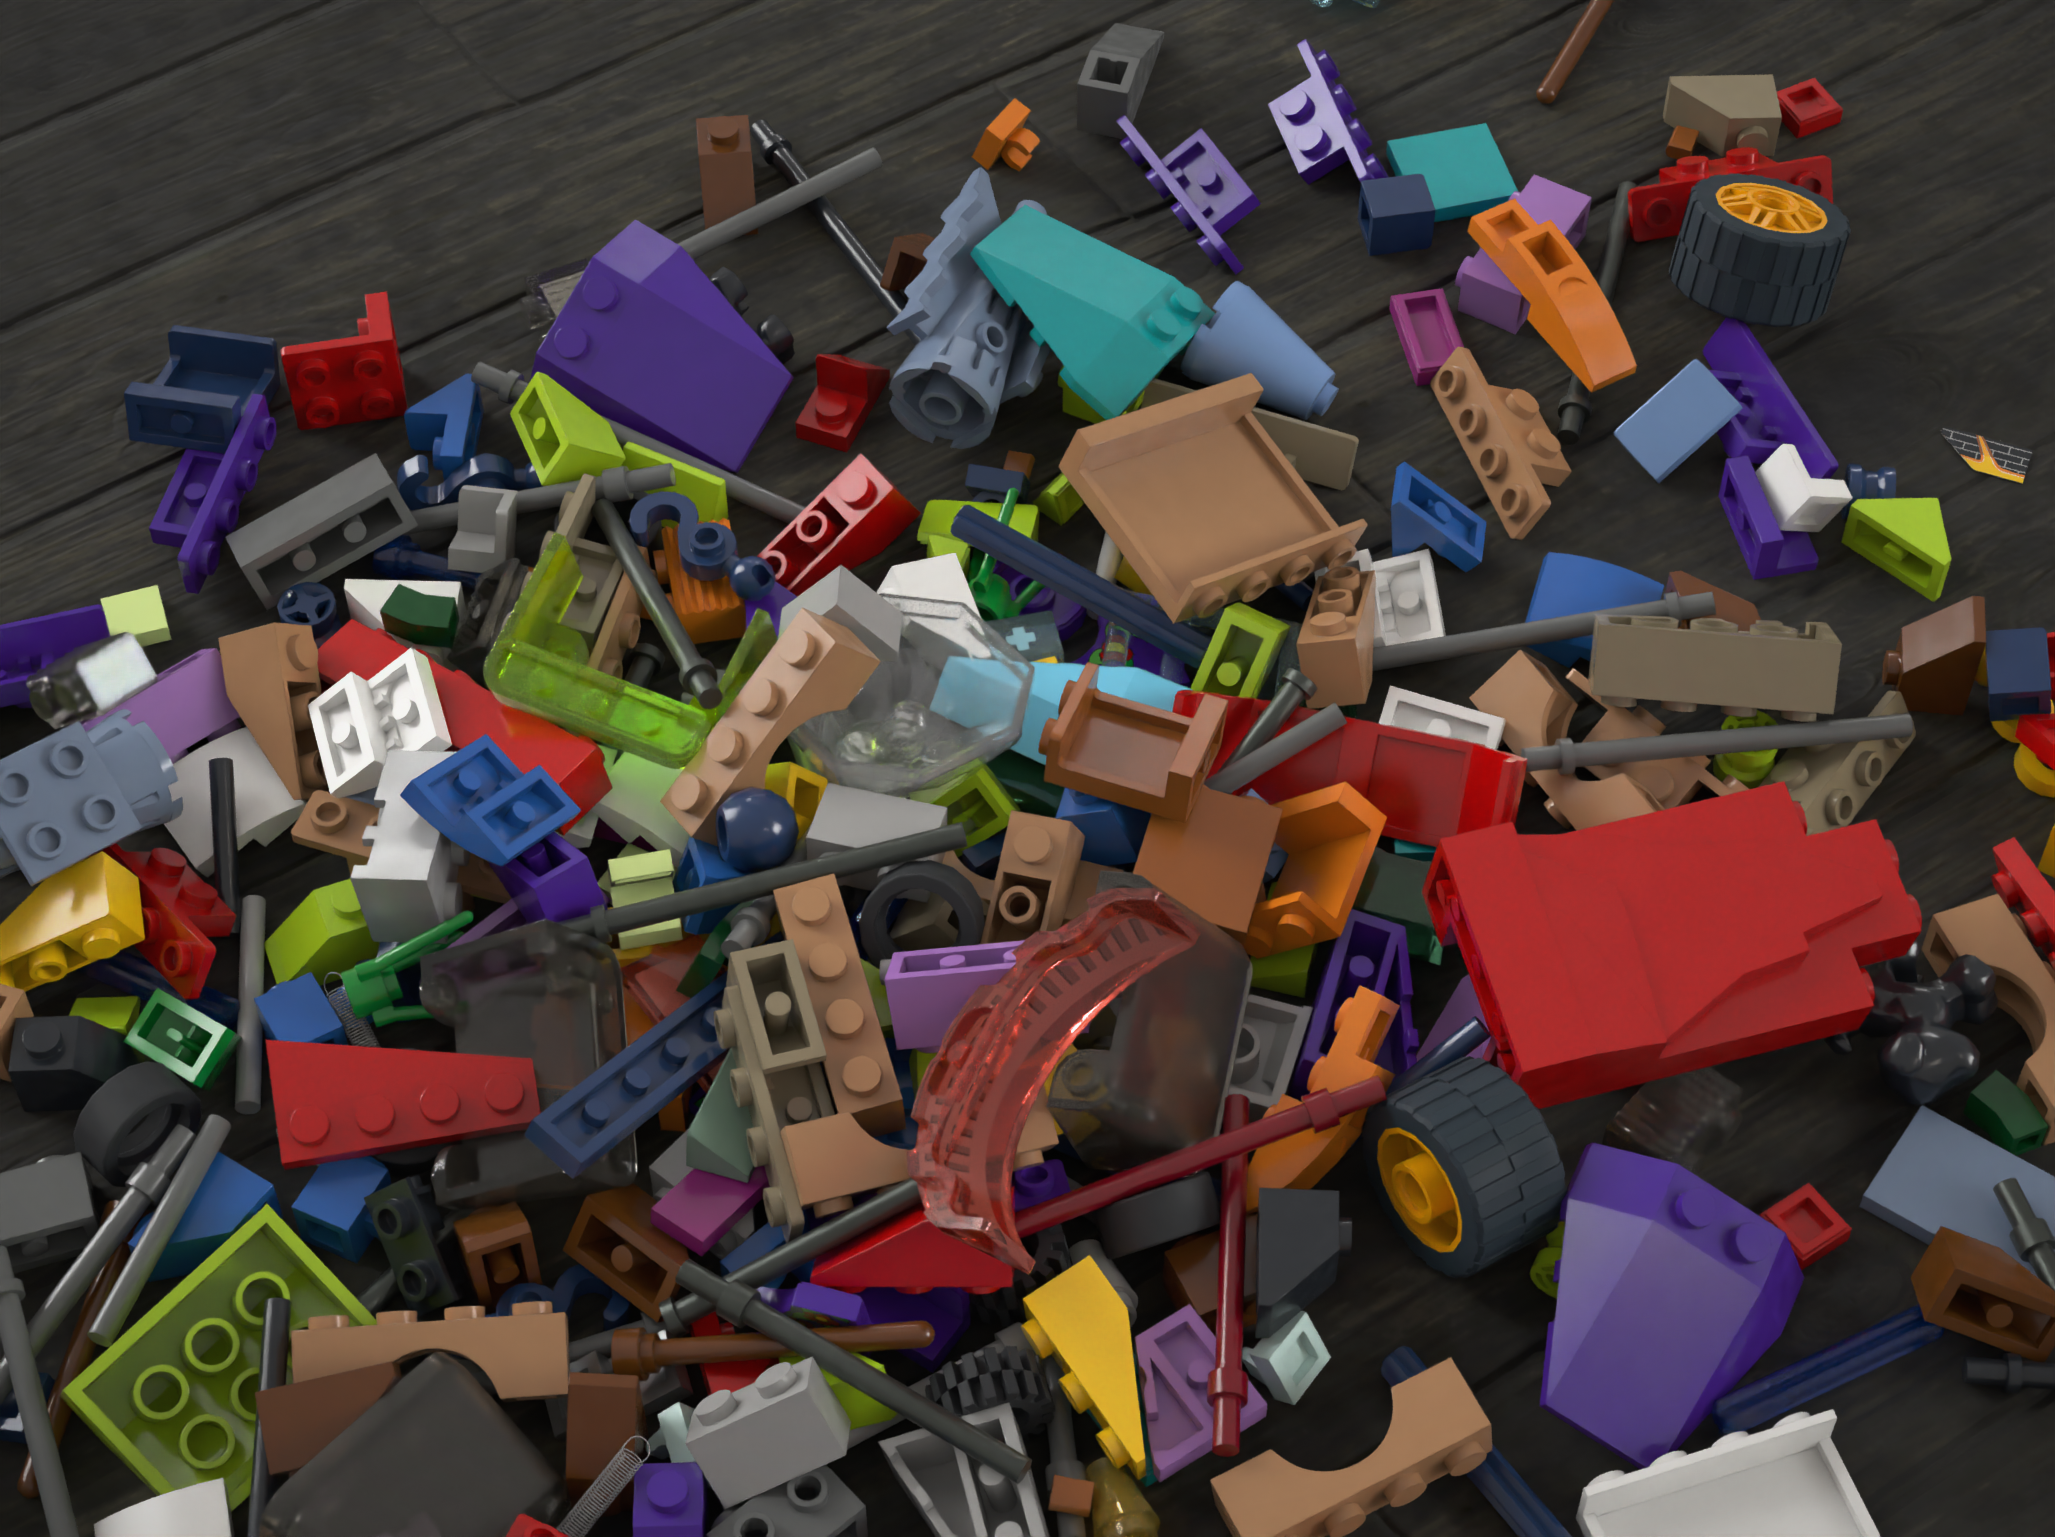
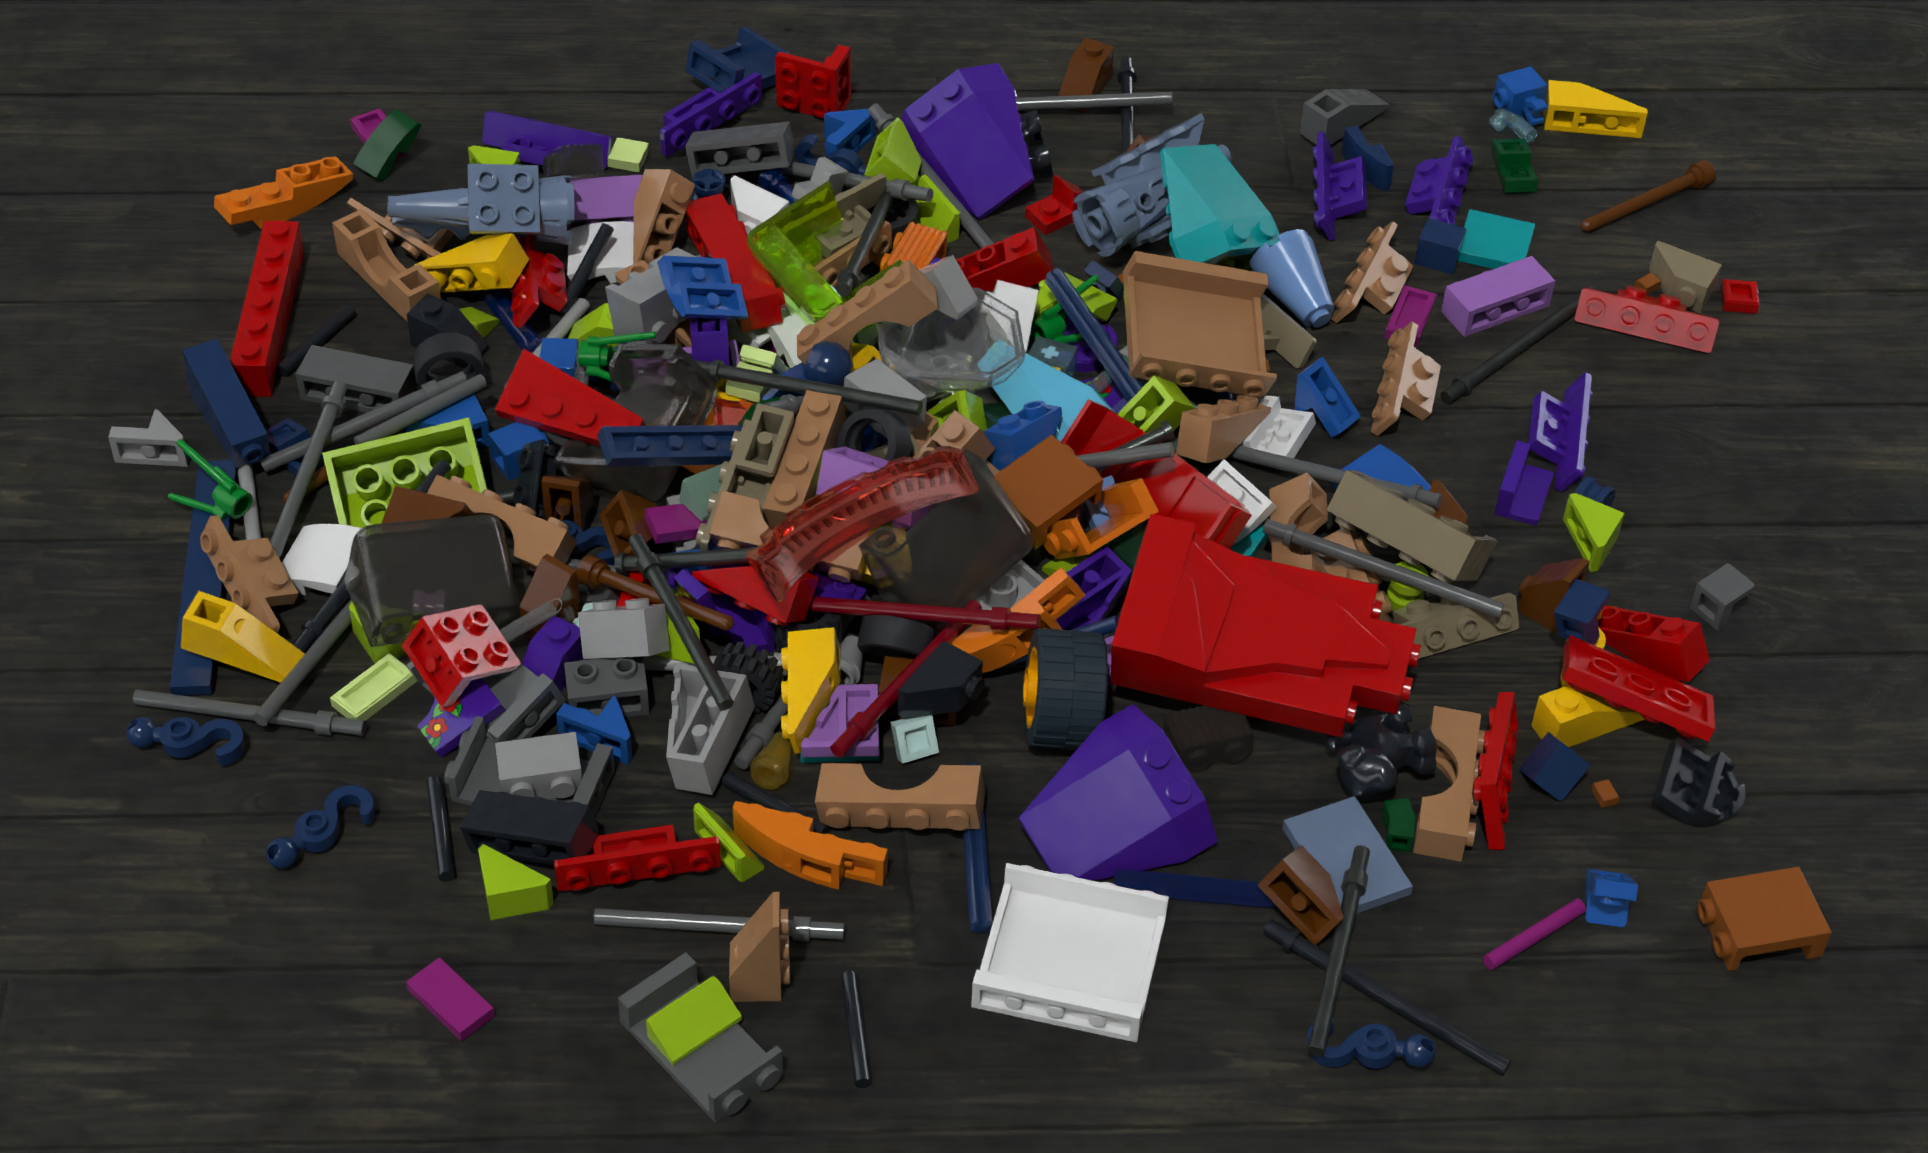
camera: 30 degrees right, 5 degrees down
green slope [123,988,242,1092] -> none
white slope [308,647,452,798] -> none
dark green piece [380,584,460,648] -> none
dark blue piece [629,491,776,601] -> none
orange tile [972,98,1040,171] -> none
dark orange panel [1038,662,1229,823] -> none
dark orange piece [1048,1475,1094,1517] -> none
orange slope [1467,198,1637,393] -> none
medium blue slope [1614,359,1743,484] -> none
black wheel [1669,174,1851,327] -> none
white panel [1755,444,1852,532] -> none
red tile [1760,1183,1852,1271] -> none
sticker [1941,427,2033,484] -> none
none -> medium nougat bracket [1331,221,1413,323]
none -> dark blue slope [1341,126,1394,191]
none -> dark green slope [1492,138,1539,193]

